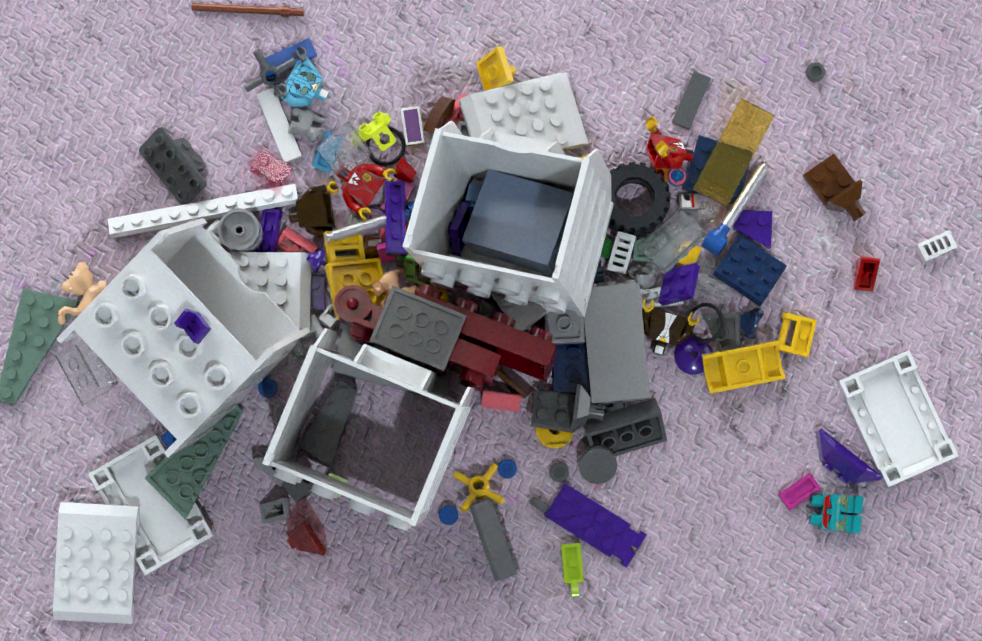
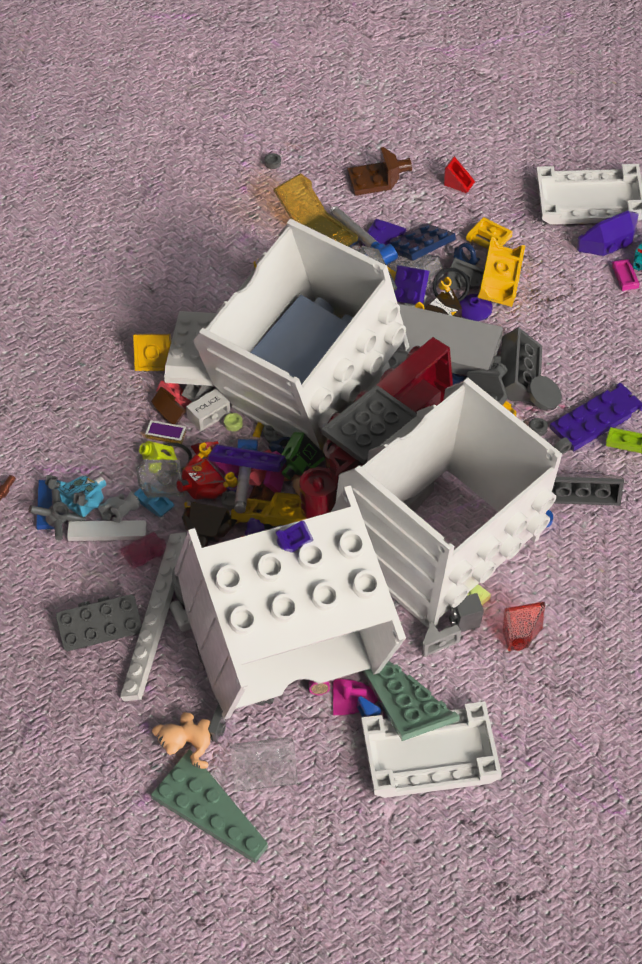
camera: 65 degrees left, 30 degrees down
white slope [53,502,140,624] -> none
light grey slope [260,498,292,524] -> none
dark grey tile [672,71,711,130] -> none
white slope [915,230,957,264] -> none

